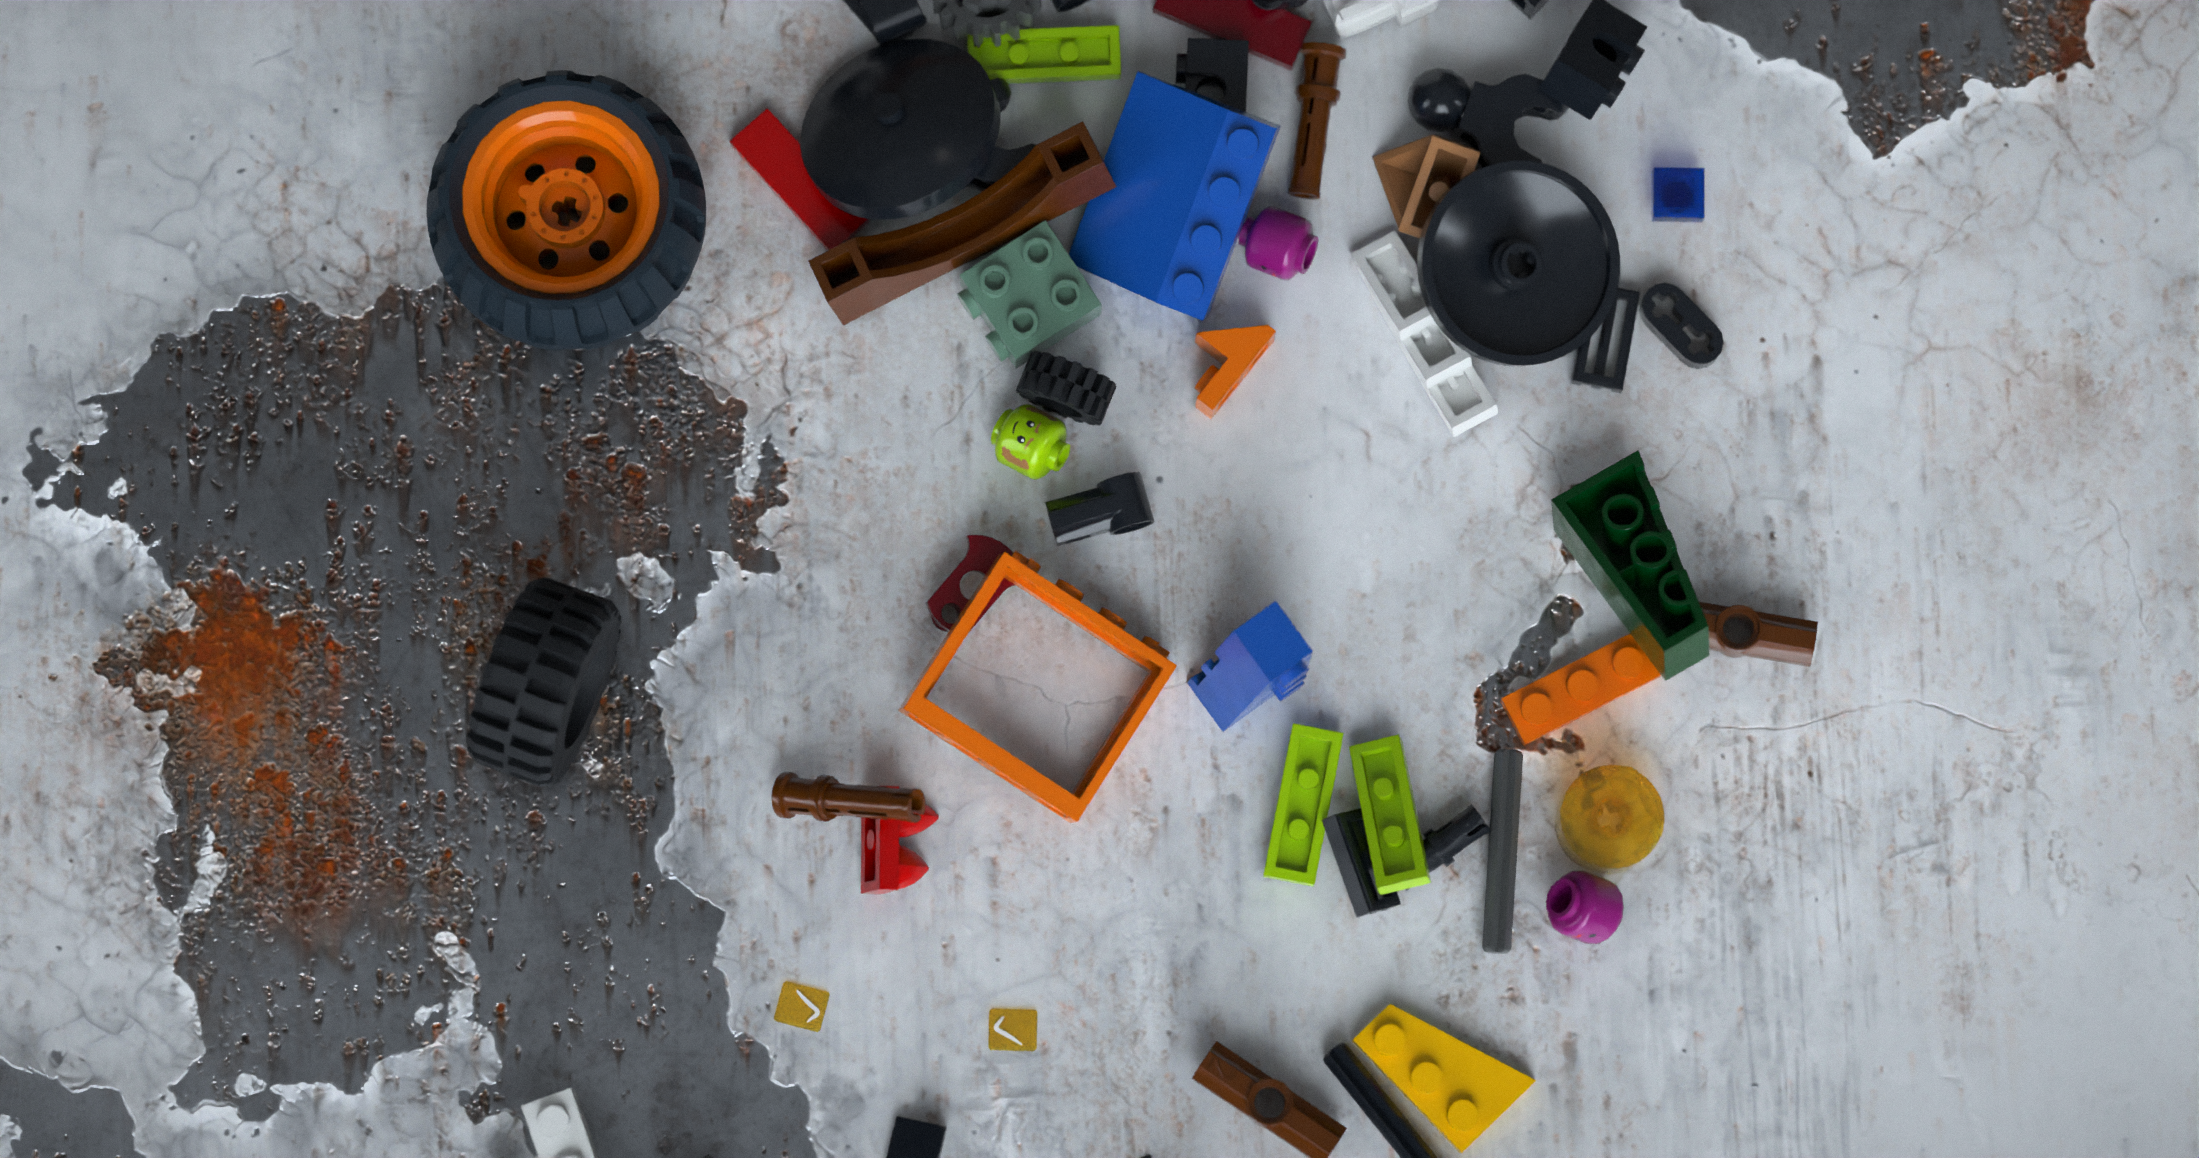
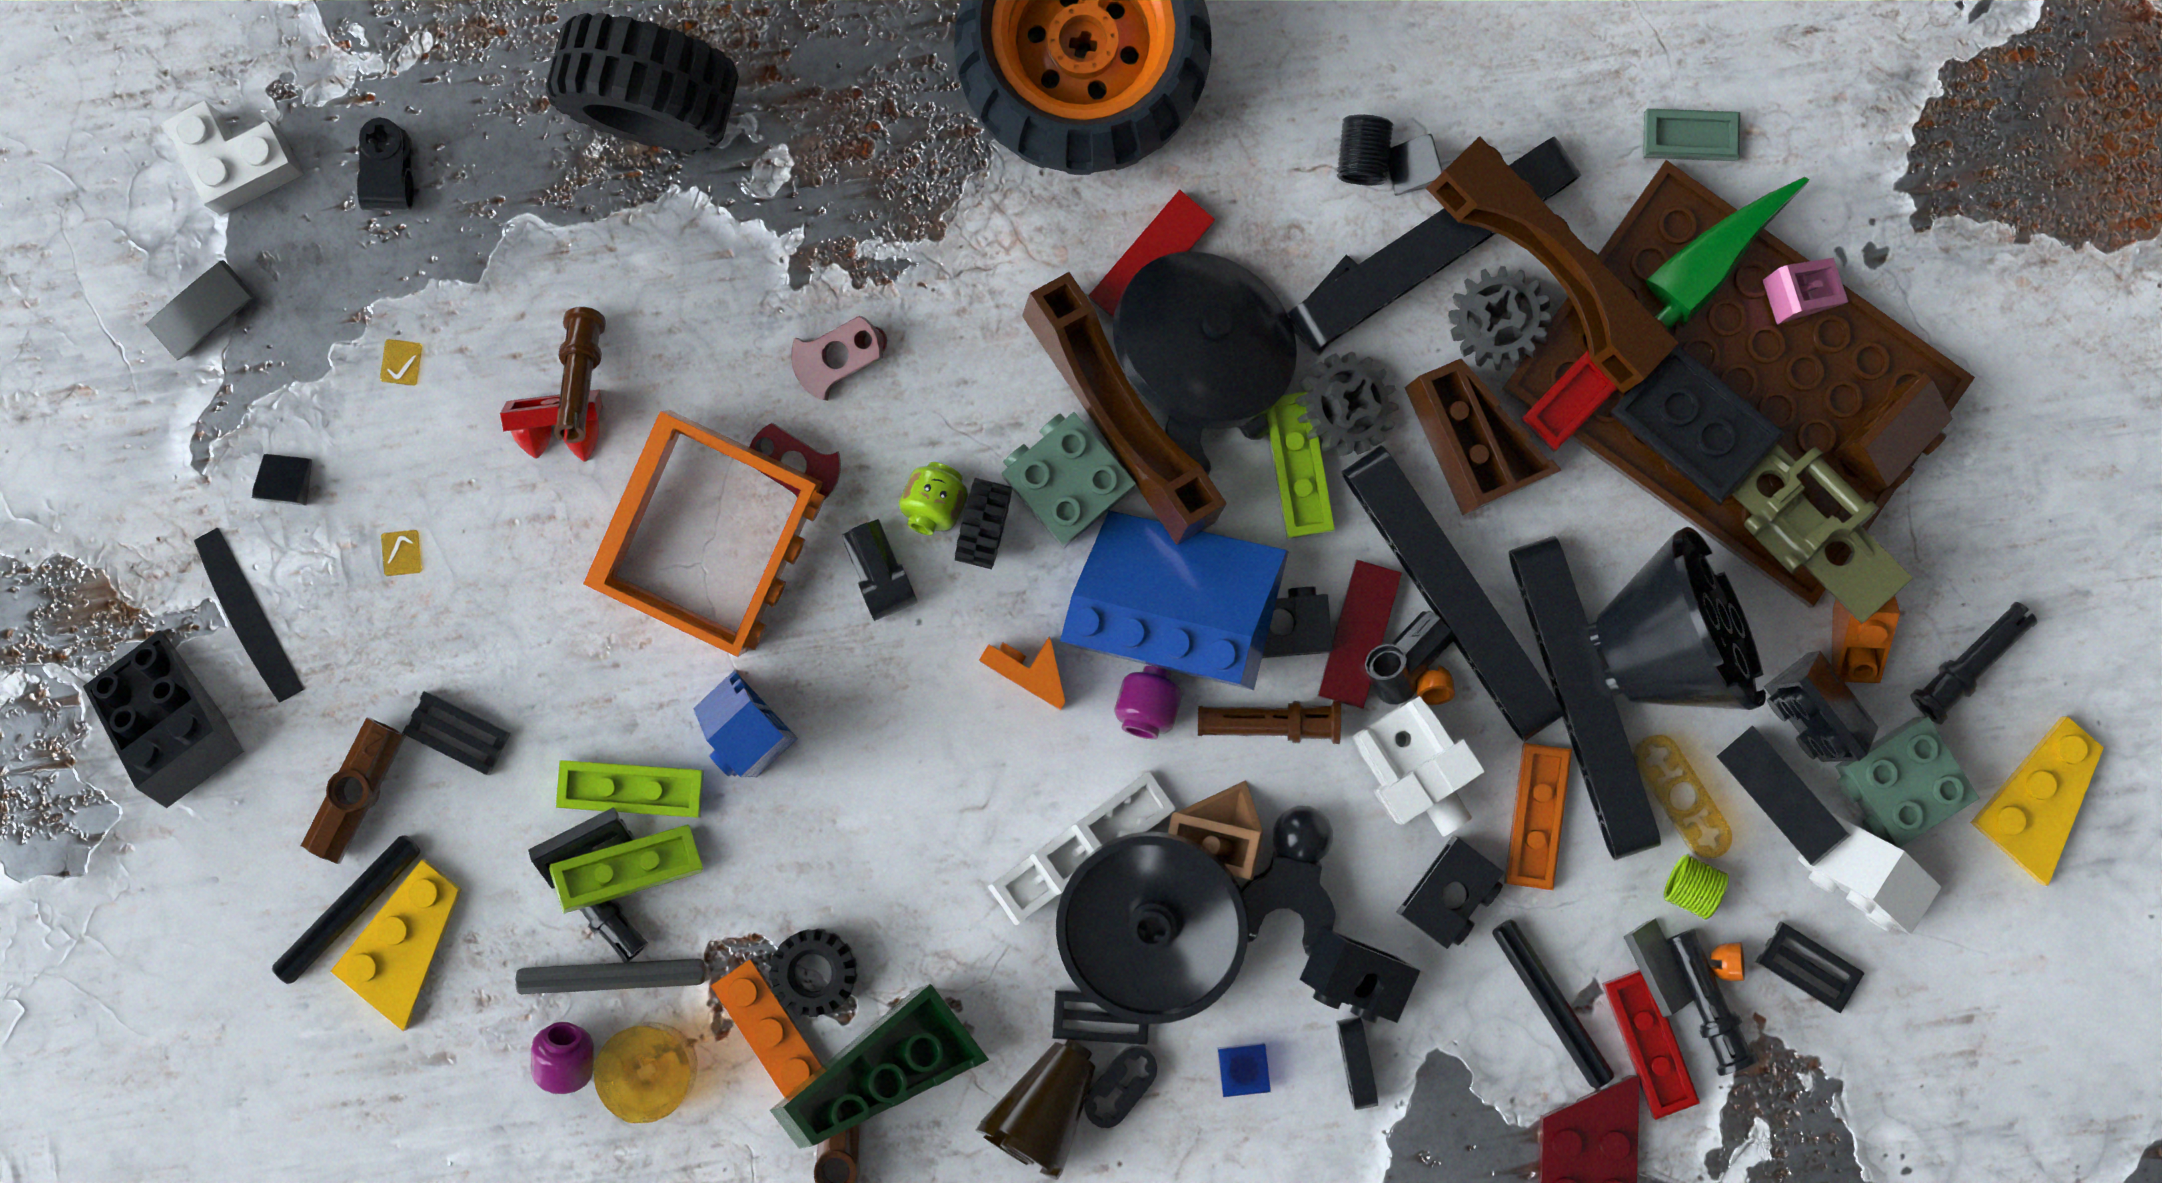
camera: 85 degrees right, 5 degrees up
none -> black piece [357,117,414,210]
none -> black tile [402,691,511,775]
none -> black tyre [769,929,858,1017]
none -> piece [791,316,888,401]
none -> dark brown cone [976,1039,1096,1180]
none -> black beam [1336,1017,1378,1111]

